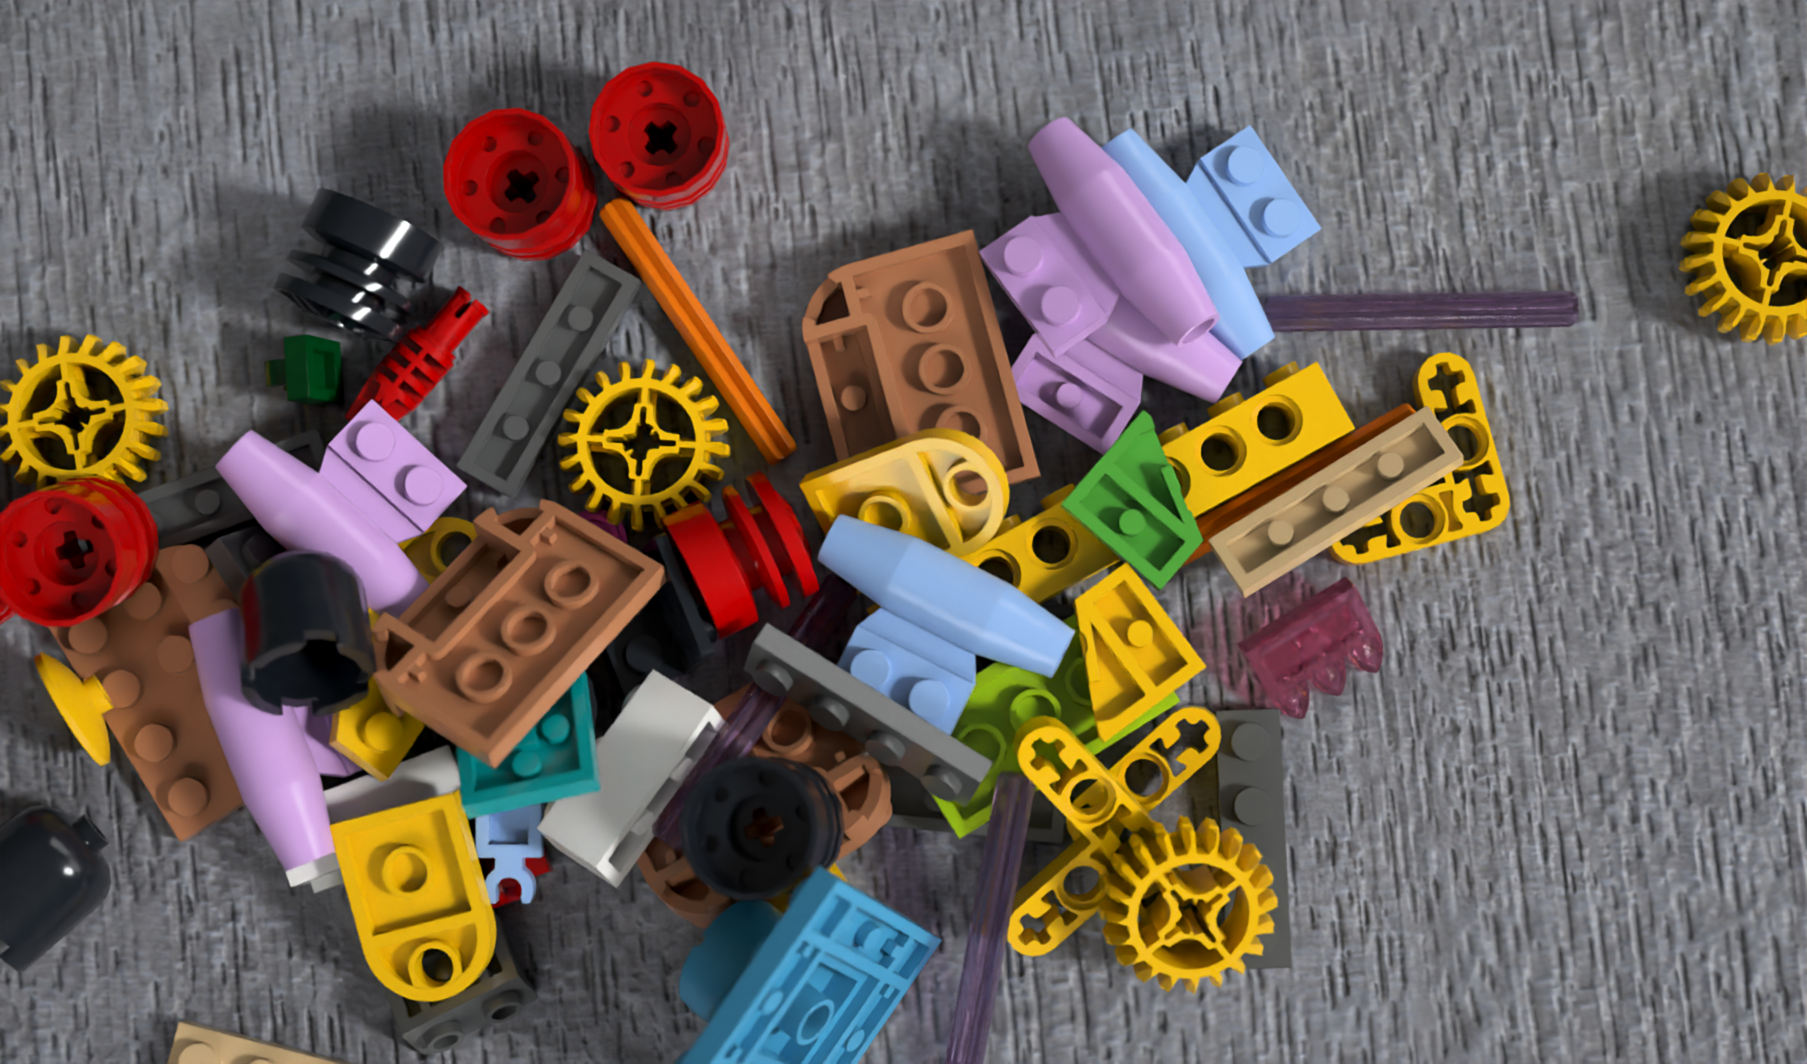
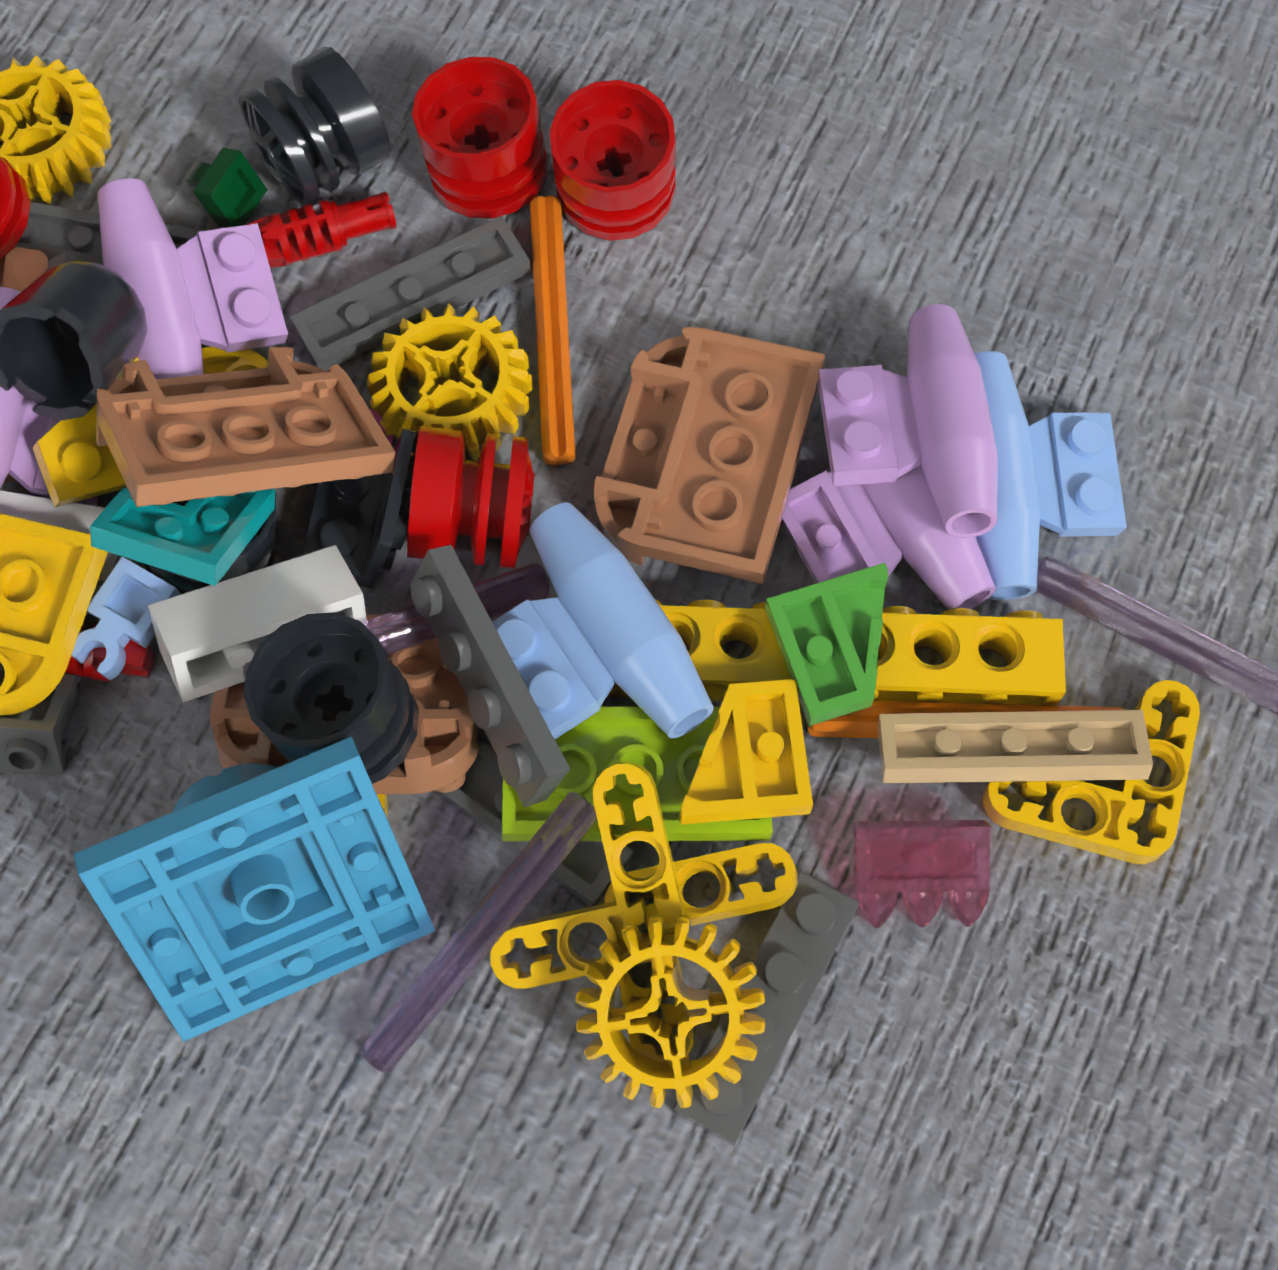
camera: 25 degrees right, 15 degrees down
yellow tile [799,428,1009,594] -> none

